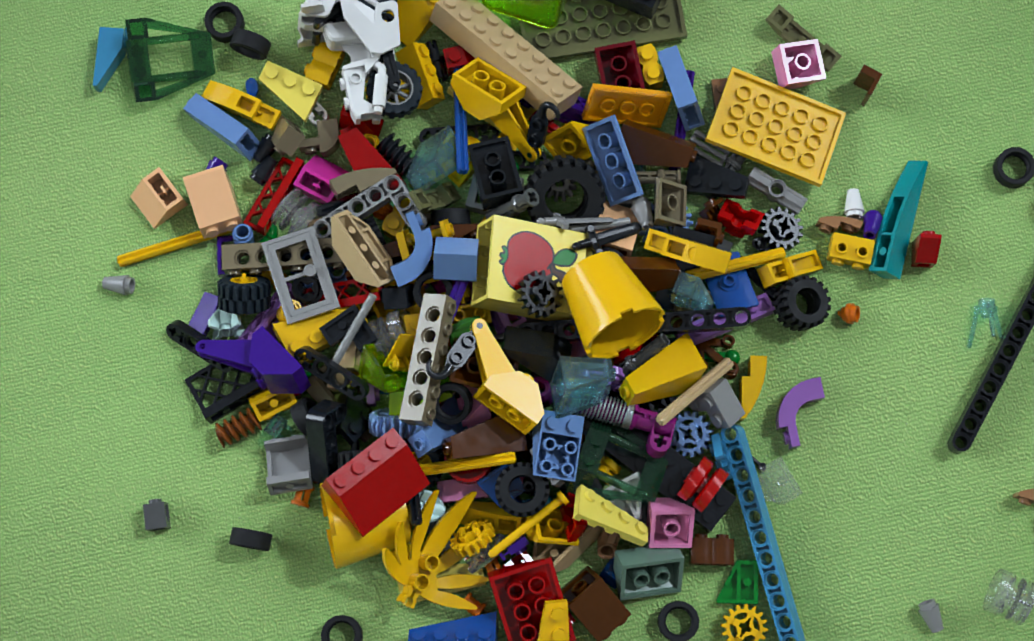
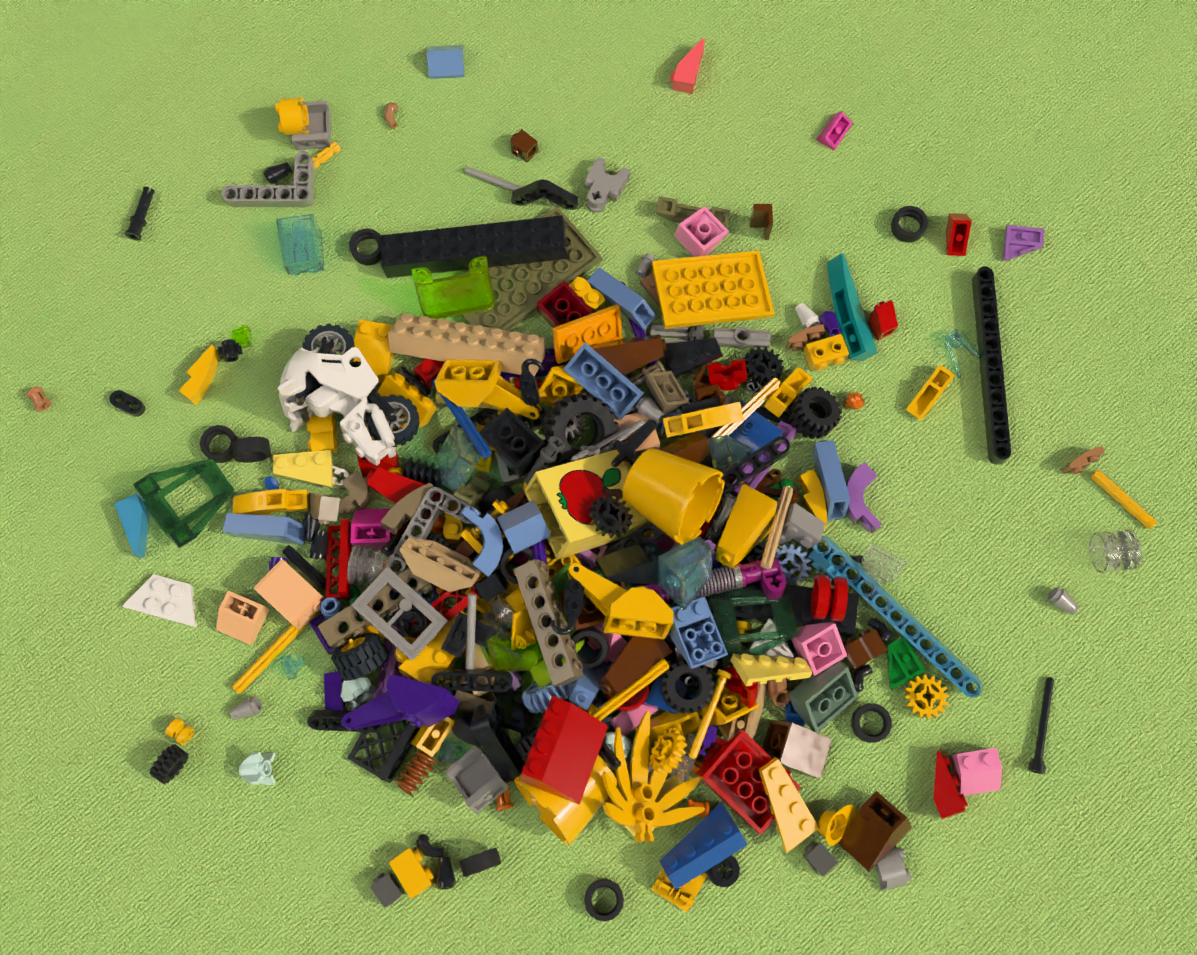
camera: 30 degrees left, 5 degrees down
none -> white wing [123,574,197,628]
none -> black tyre [150,744,189,784]
none -> yellow wheel [165,718,195,746]
none -> light aqua brick [239,751,276,785]
none -> clear light blue tile [281,654,304,680]
none -> black axle [282,545,326,589]
none -> yellow brick [388,847,435,899]
none -> black arm [416,834,444,858]
none -> black cone [435,857,456,890]
none -> light grey pin [635,253,655,278]
none -> medium blue slope [813,440,850,521]
none -> dark pink slope [816,111,853,150]
none -> black arm [851,664,873,692]
none -> black arm [867,616,892,643]
none -> yellow slope [906,365,955,421]

